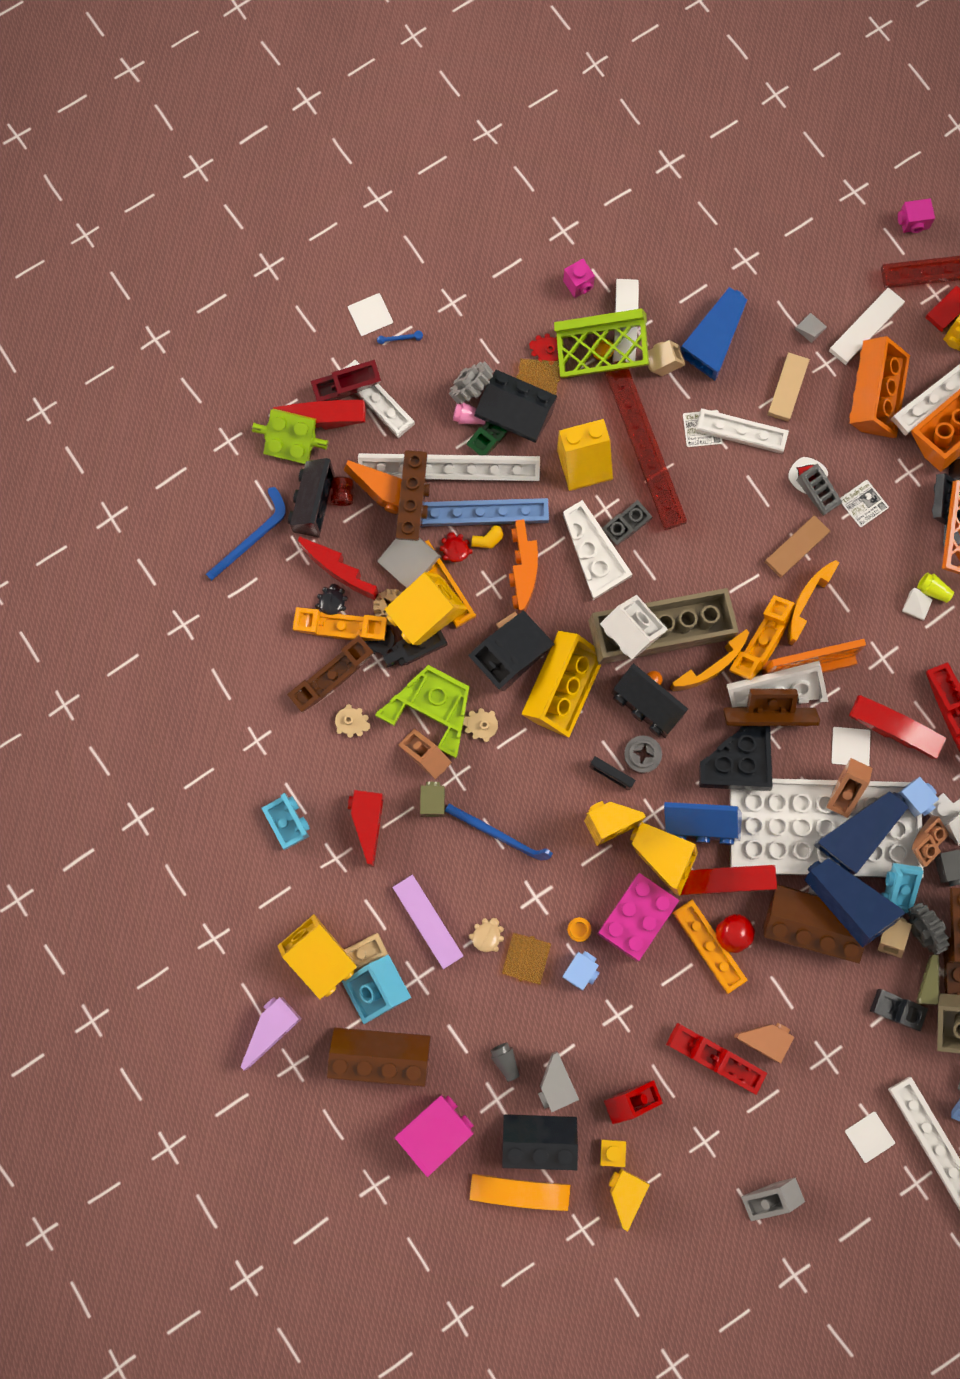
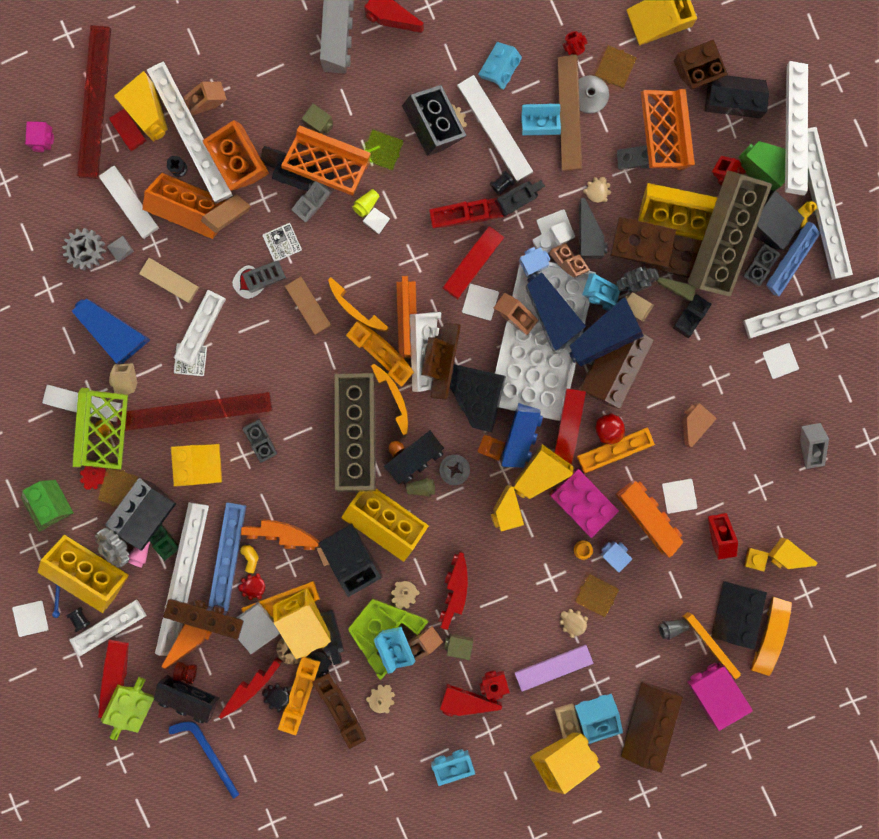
camera: 80 degrees left, 10 degrees up
lavender slope [241,997,302,1070] -> none
dark red slope [311,360,381,401] -> none
blue piece [445,803,553,860] -> none
light grey slope [538,1051,579,1112] -> none
dark pink brick [563,258,595,298] -> none
white wing [563,500,632,600] -> none
black tile [589,756,636,790] -> none
white slope [600,595,668,659] -> none
red slope [666,1023,767,1095] -> none
none -> bright green slope [21,480,73,532]
none -> yellow slope [37,535,129,613]
none -> light grey gear [62,228,106,271]
none -> black bush [66,607,91,632]
none -> black bush [166,156,188,177]
none -> medium nougat tile [201,194,251,233]
none -> light grey slope [292,181,332,222]
none -> medium azure bracket [374,627,416,674]
none -> olive cone [406,478,435,497]
none -> red slope [438,551,468,630]
none -> orange slope [477,435,506,461]
none -> red brick [479,670,510,701]
none -> orange slope [615,480,683,558]
none -> white sticker [662,479,697,514]
none -> light orange tile [683,612,741,680]

